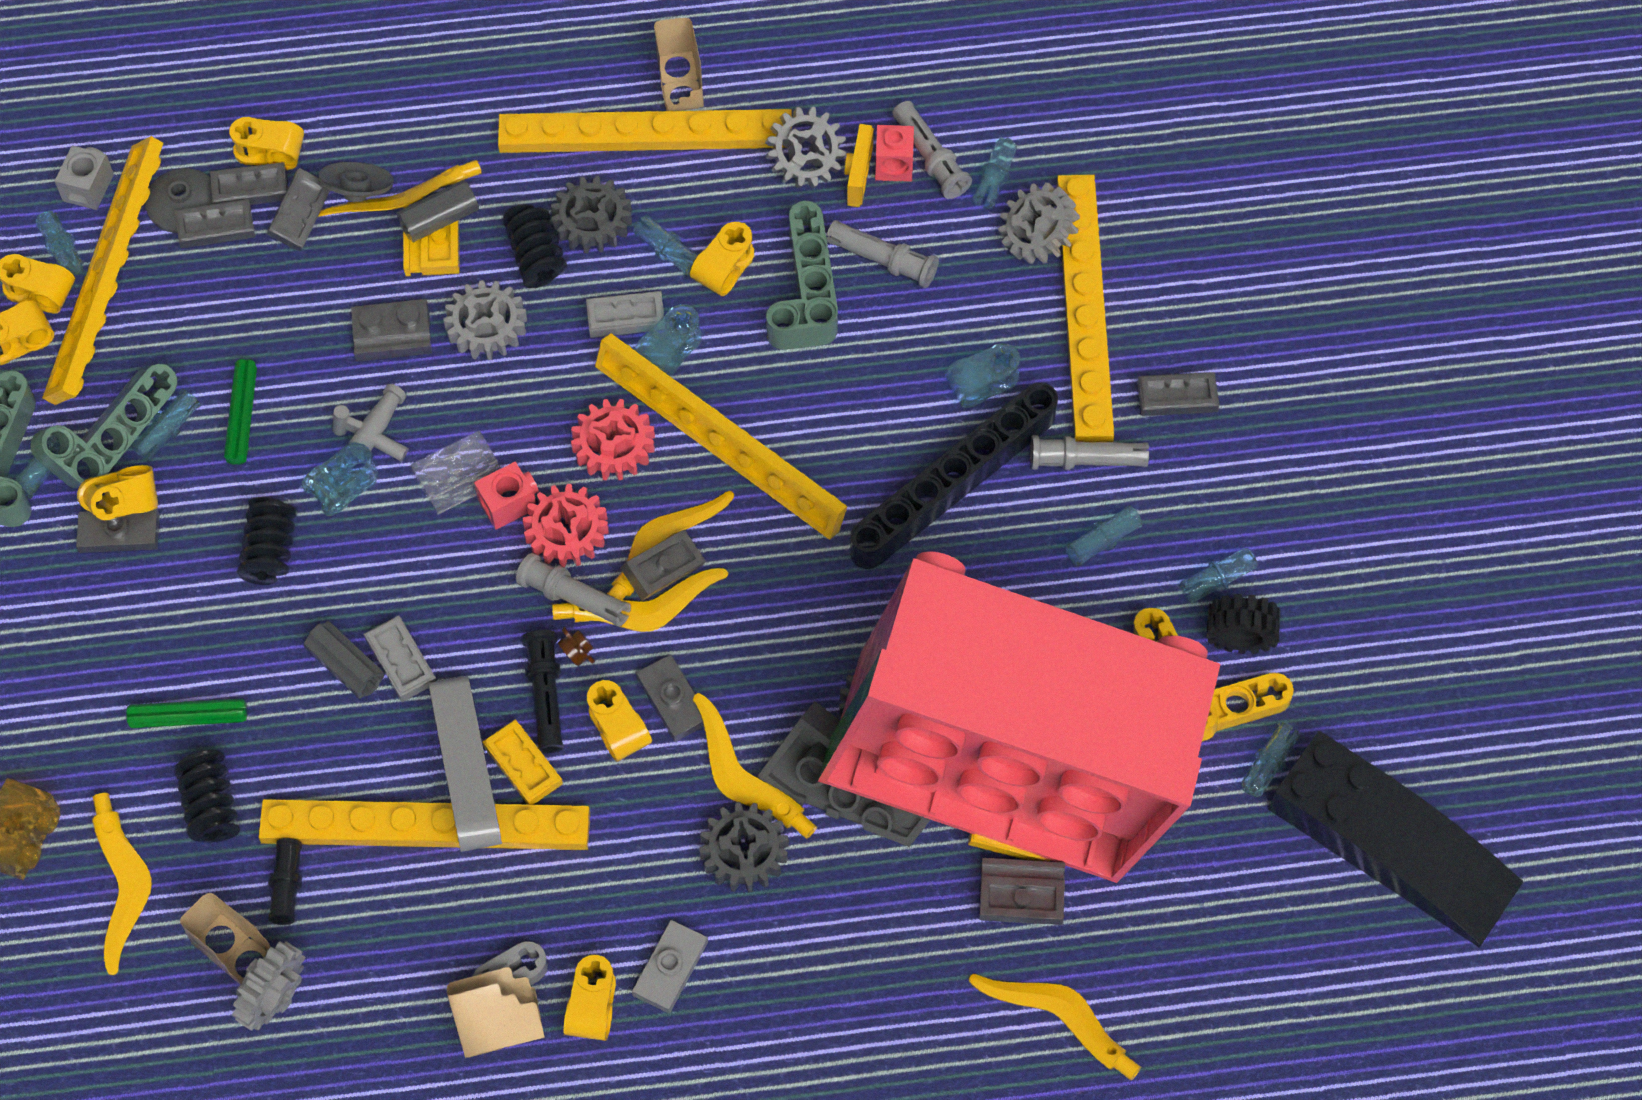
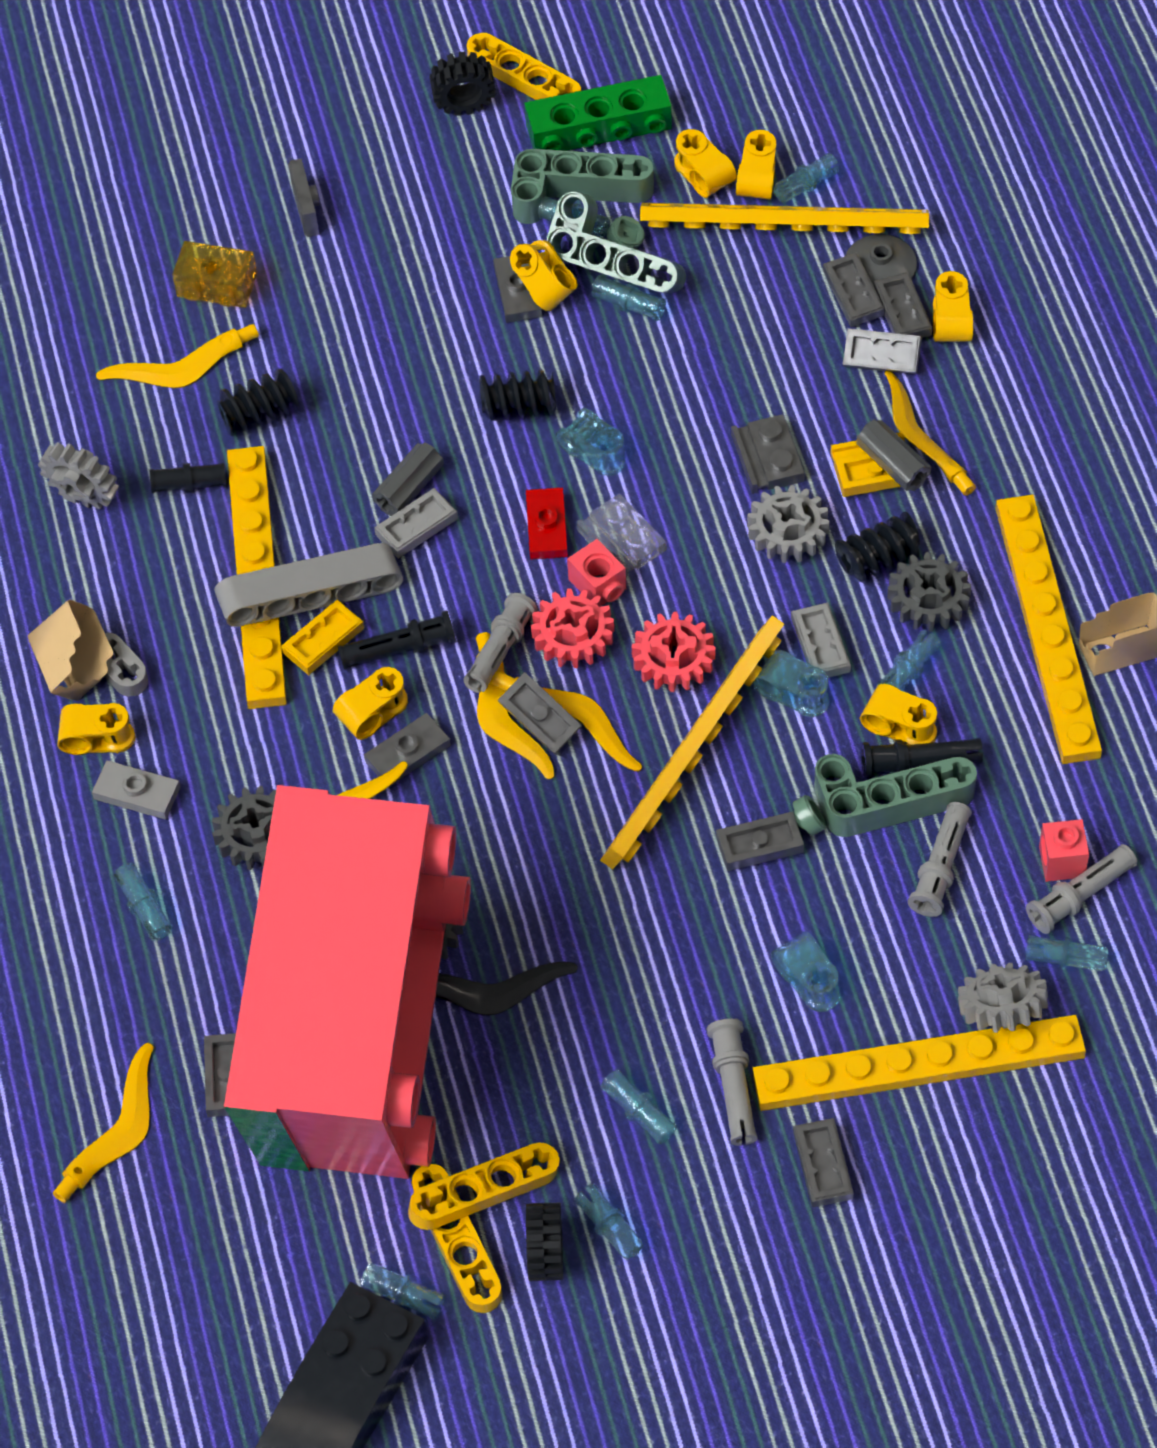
camera: 85 degrees right, 5 degrees down
light grey brick [55,145,114,210] -> none
green axle [126,698,248,728] -> none
tan piece [180,893,271,985] -> none
green axle [224,359,257,465] -> none
dark grey dish [319,162,394,202] -> none
light grey piece [332,384,409,462] -> none
reddish brown plate [558,627,595,667] -> none
light grey gear [765,107,846,188] -> none
yellow plate [844,124,874,207] -> none
black beam [850,382,1058,569] -> none
none -> clear light blue pin [113,863,173,941]
none -> red plate [526,487,568,560]
none -> sand green tile [607,216,645,249]
none -> flat silver plate [716,811,804,871]
none -> sand green tile [792,795,826,836]
none -> black pin [861,738,983,778]

